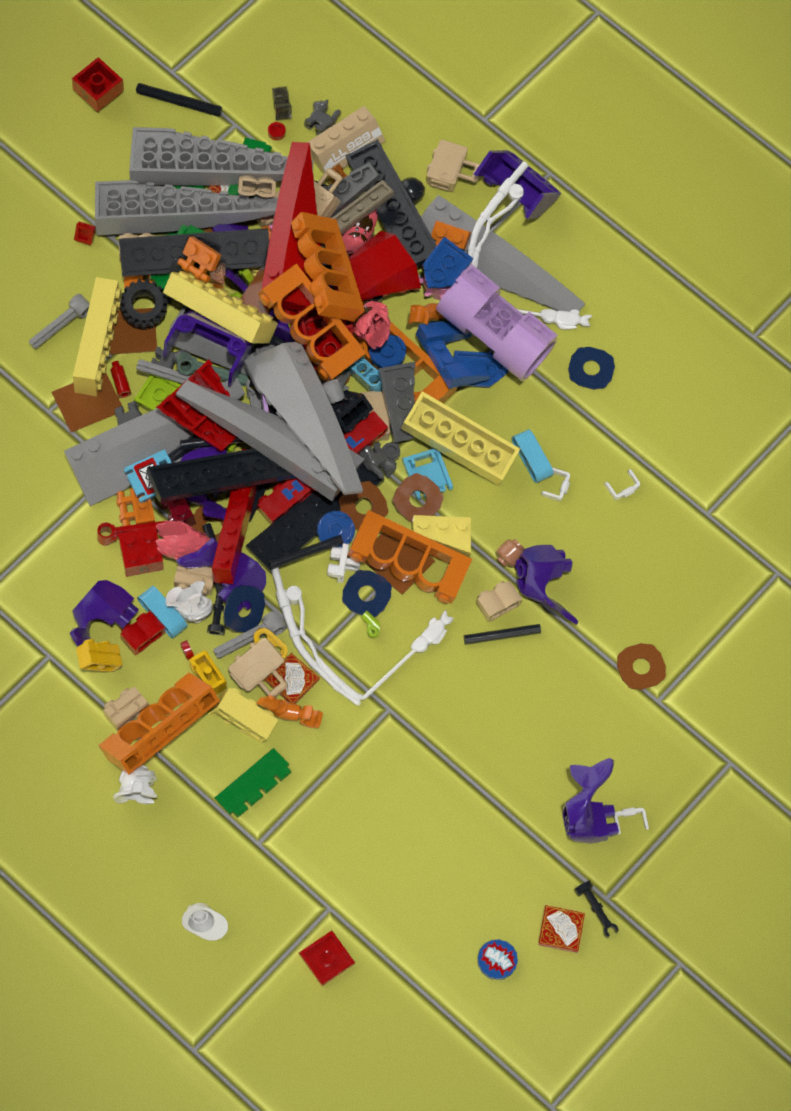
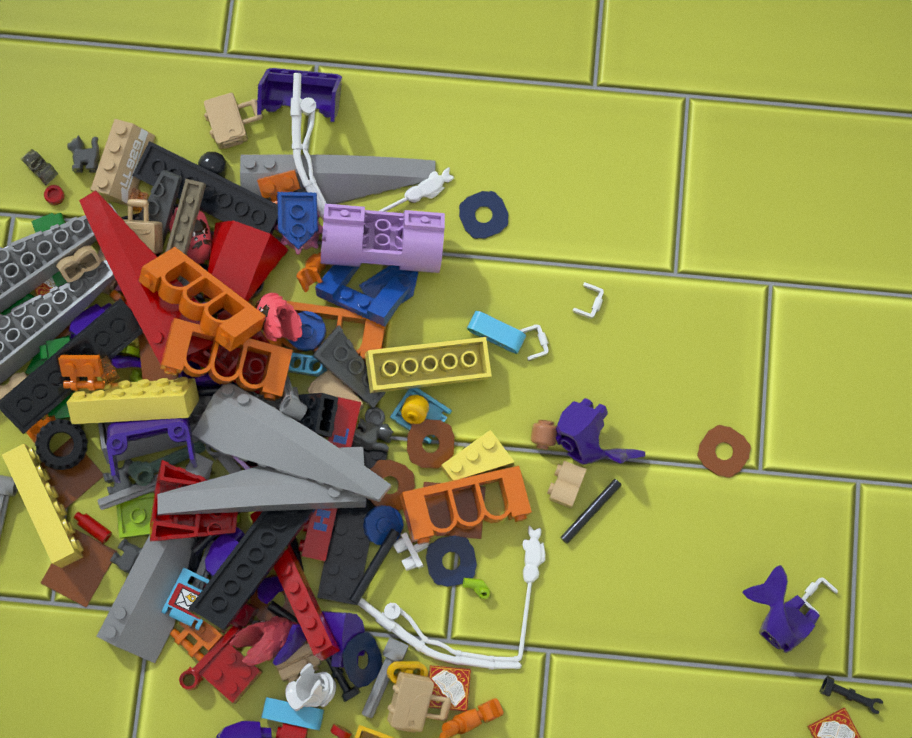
camera: 30 degrees left, 10 degrees up
none -> yellow head [401,395,429,424]

